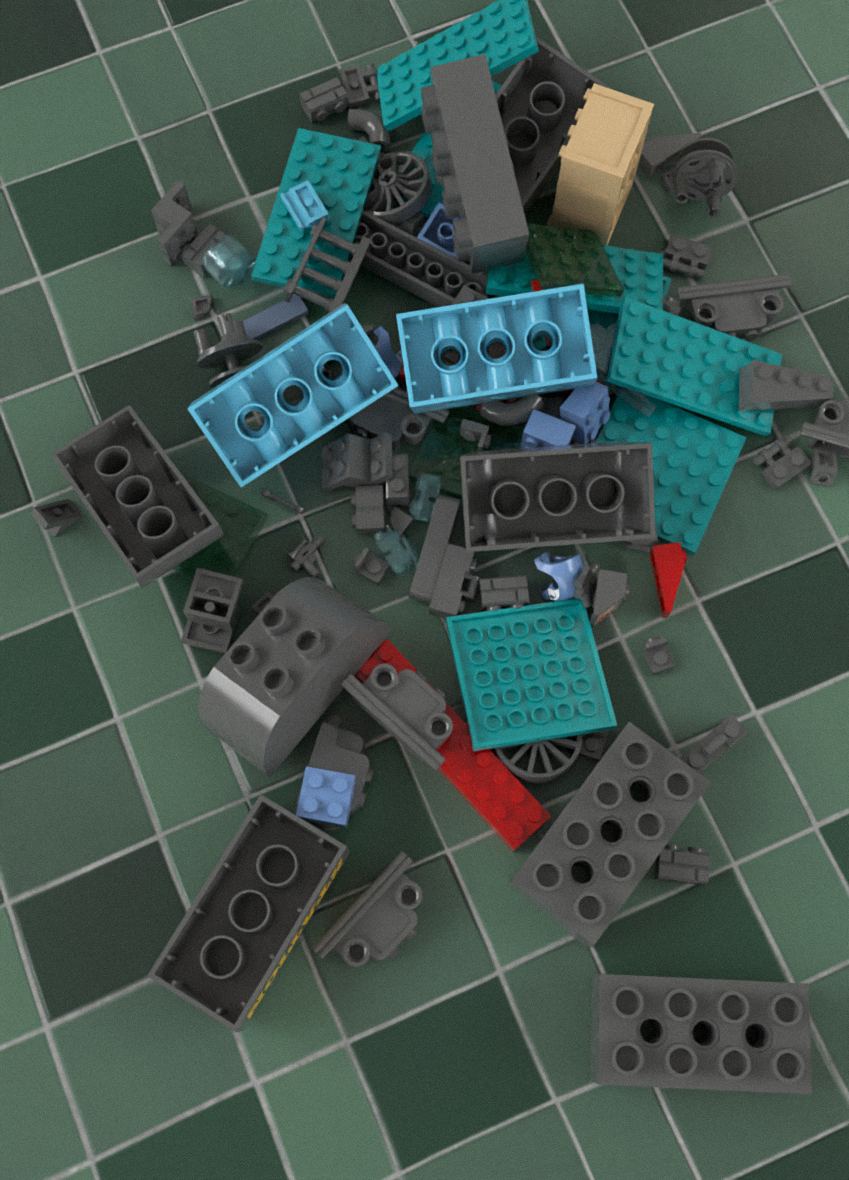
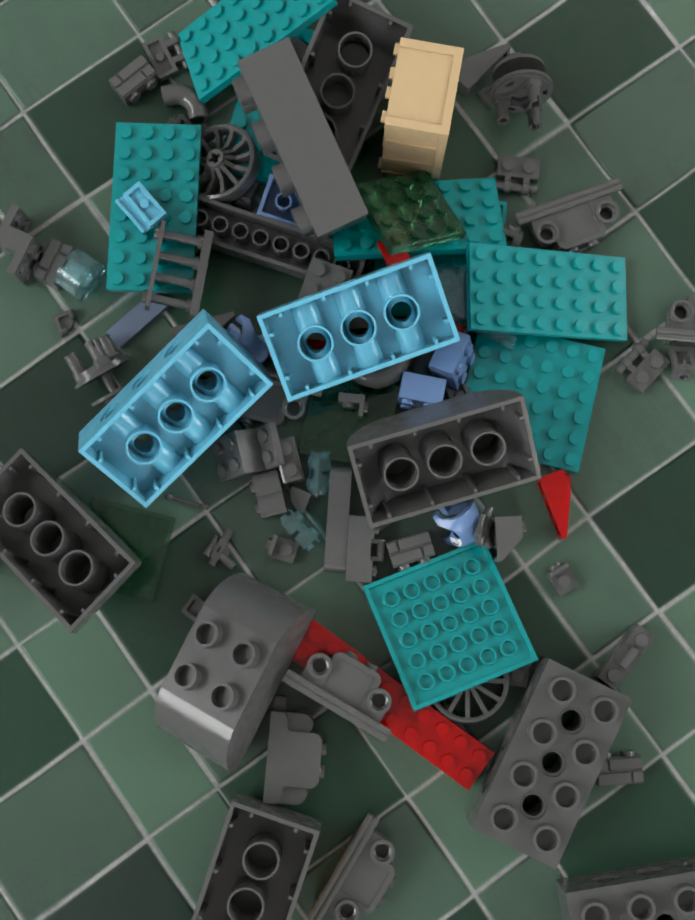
camera: 10 degrees left, 10 degrees up
dark grey bracket [181,568,244,654] -> none
medium blue brick [296,767,356,829] -> none
dark grey wedge [739,360,833,412] -> none

